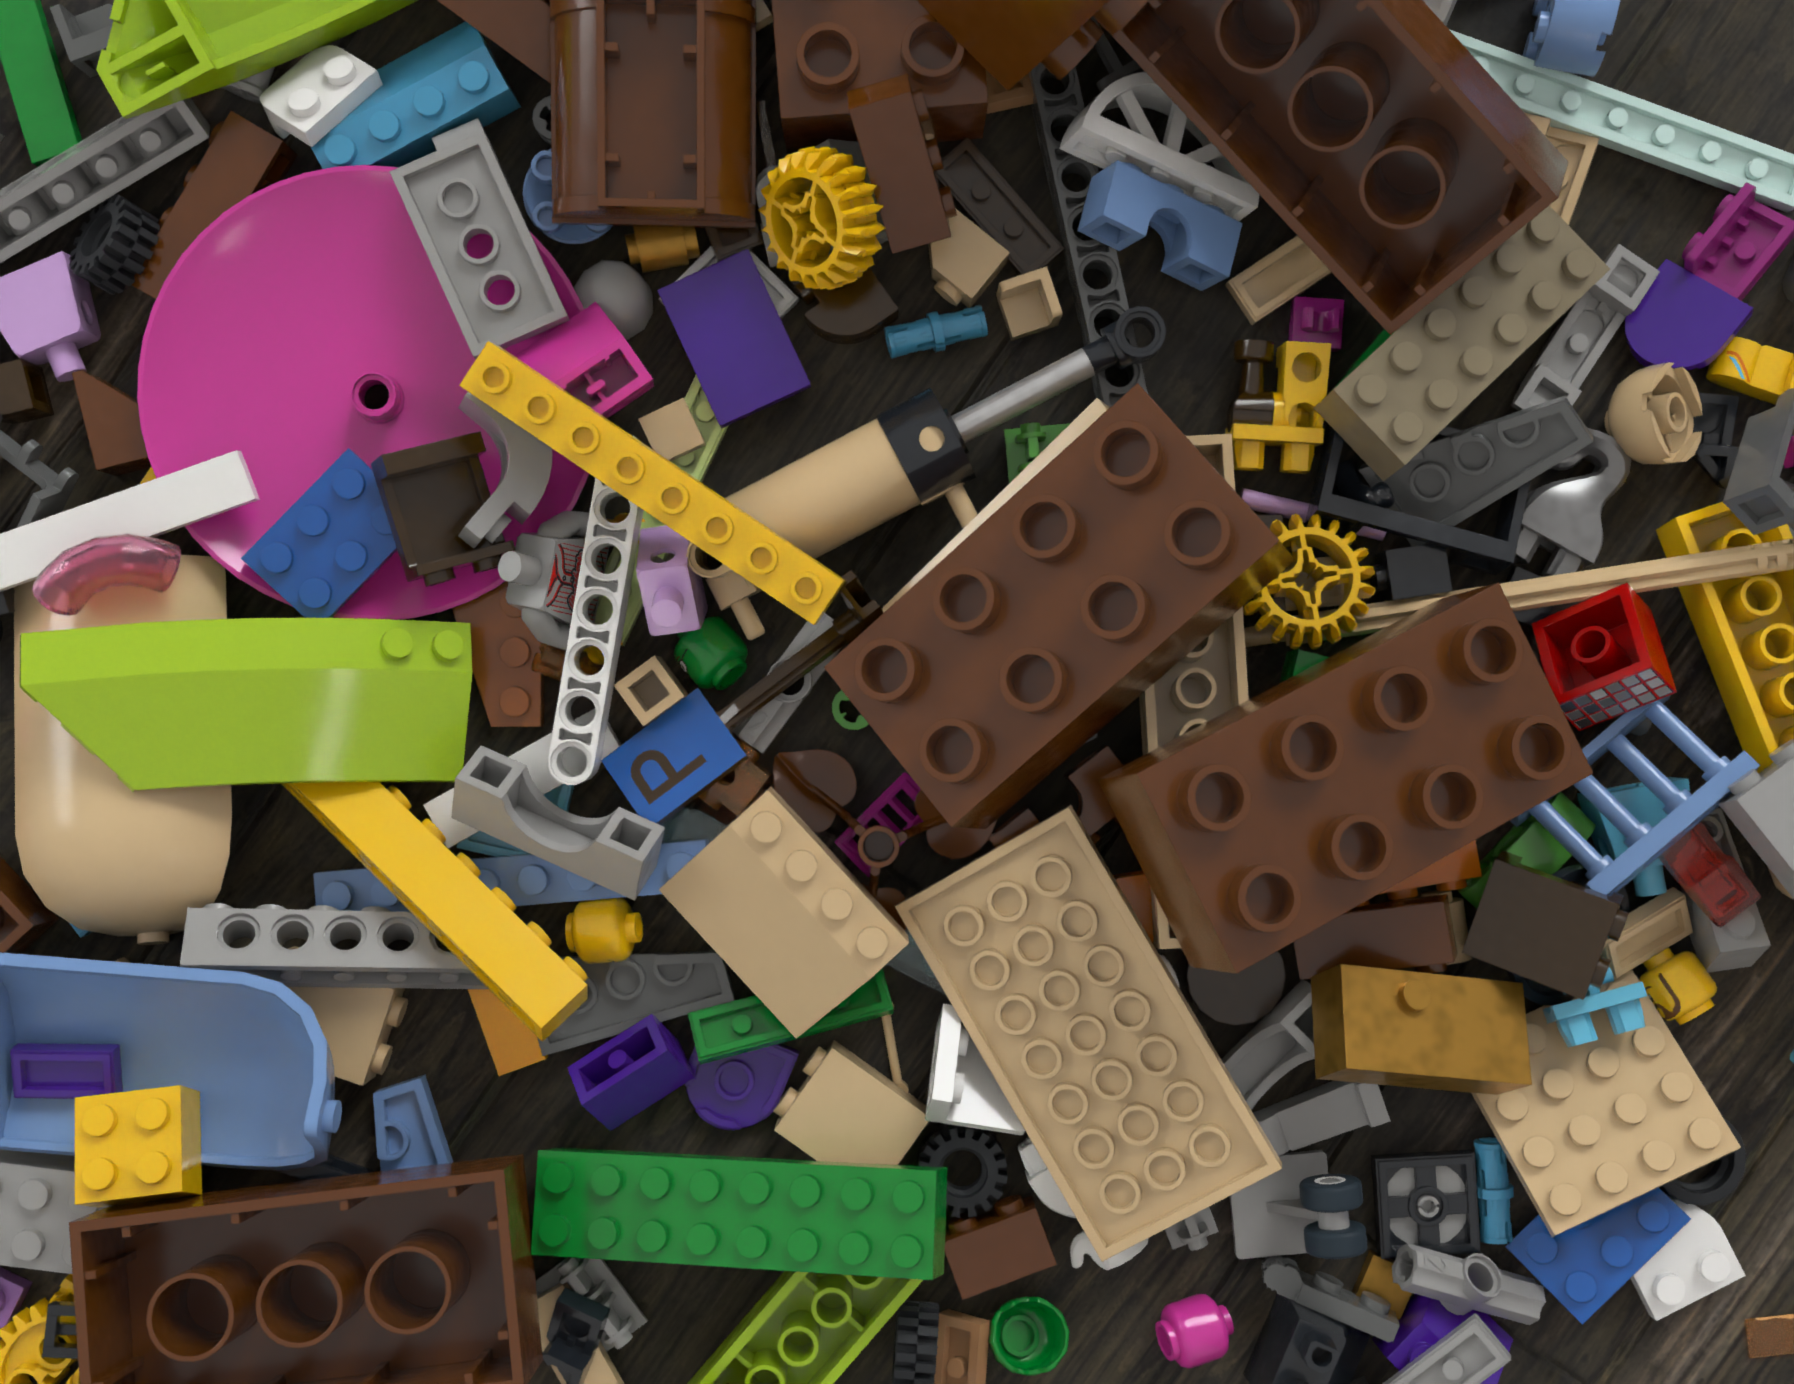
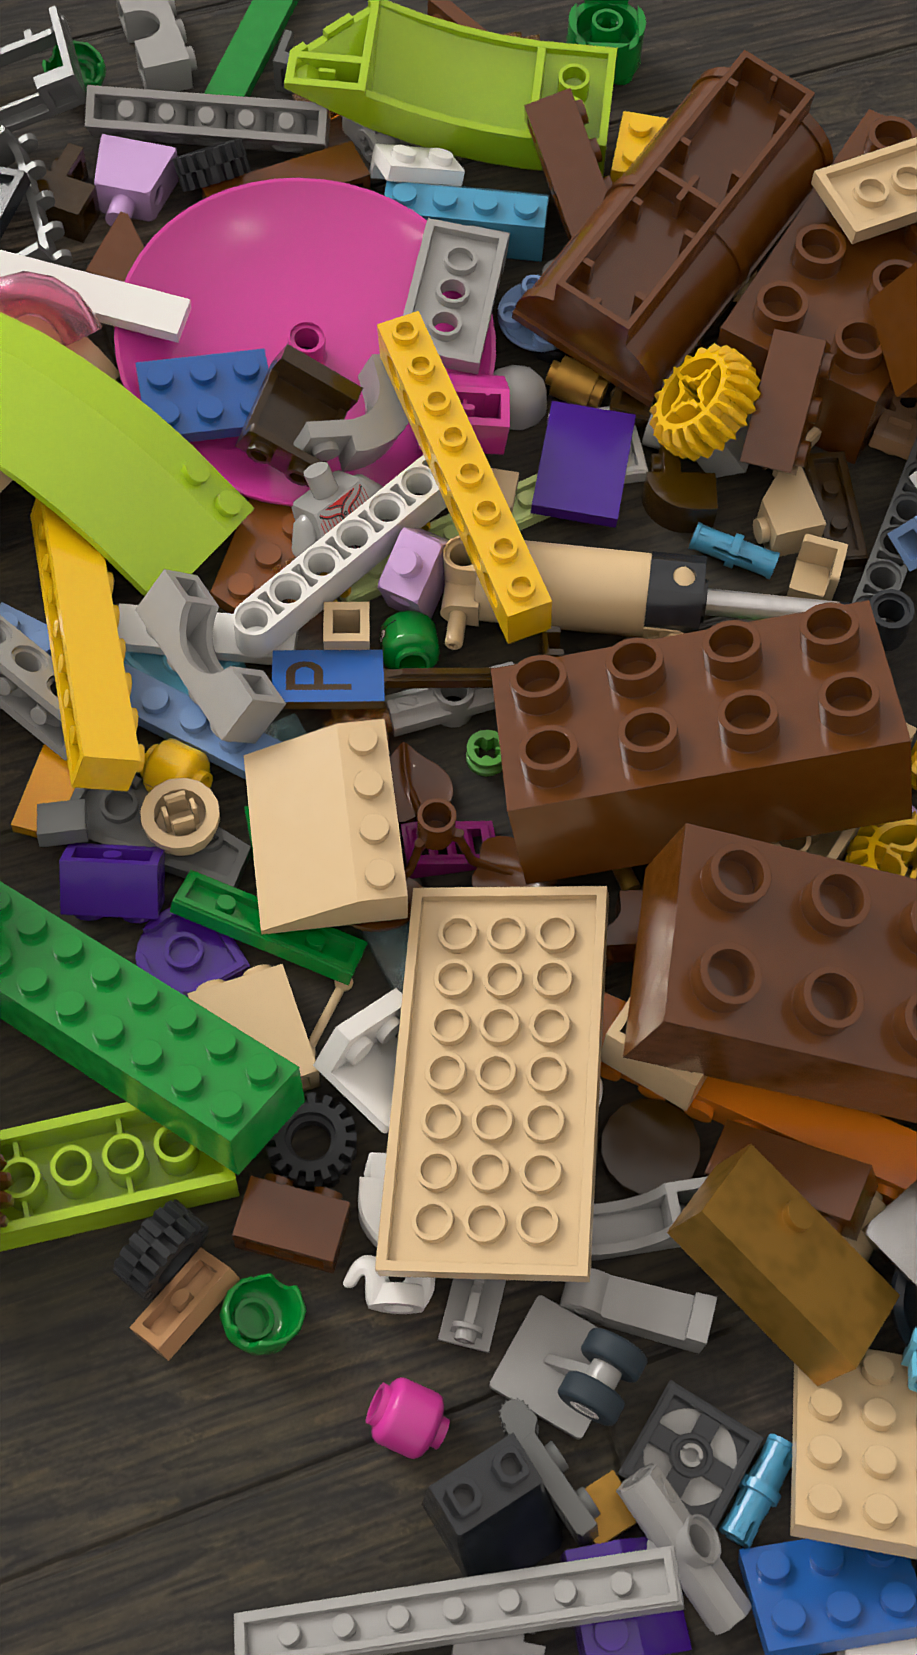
camera: 30 degrees right, 25 degrees down
none -> dark grey tile [37,798,88,847]
none -> tan piece [140,778,220,856]

